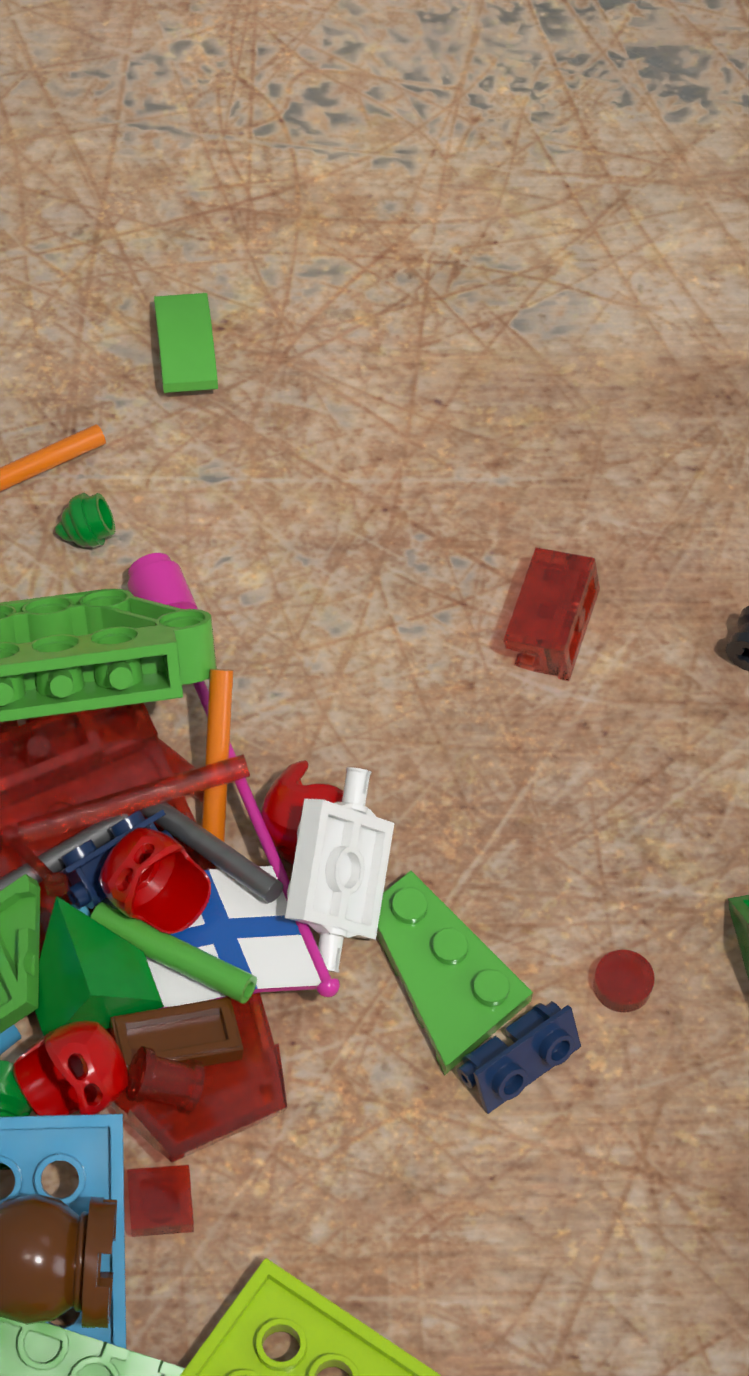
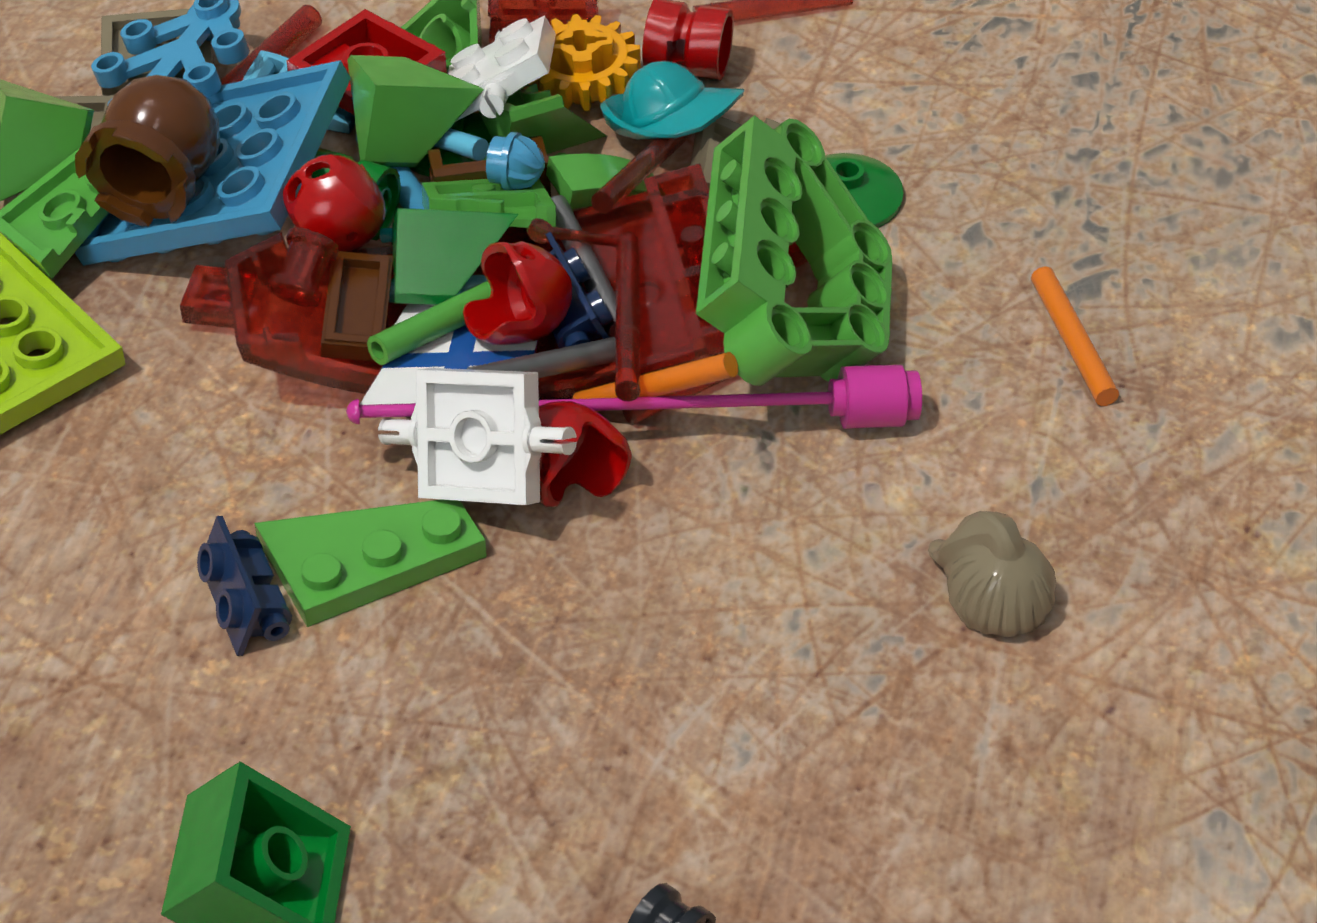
camera: 110 degrees right, 15 degrees down
green plate [55,493,115,548] -> none
bright green slope [154,293,218,393] -> none
clear red hinge [504,547,600,681] -> none
clear red tile [593,950,655,1013] -> none
none -> dark tan hair [928,511,1056,637]

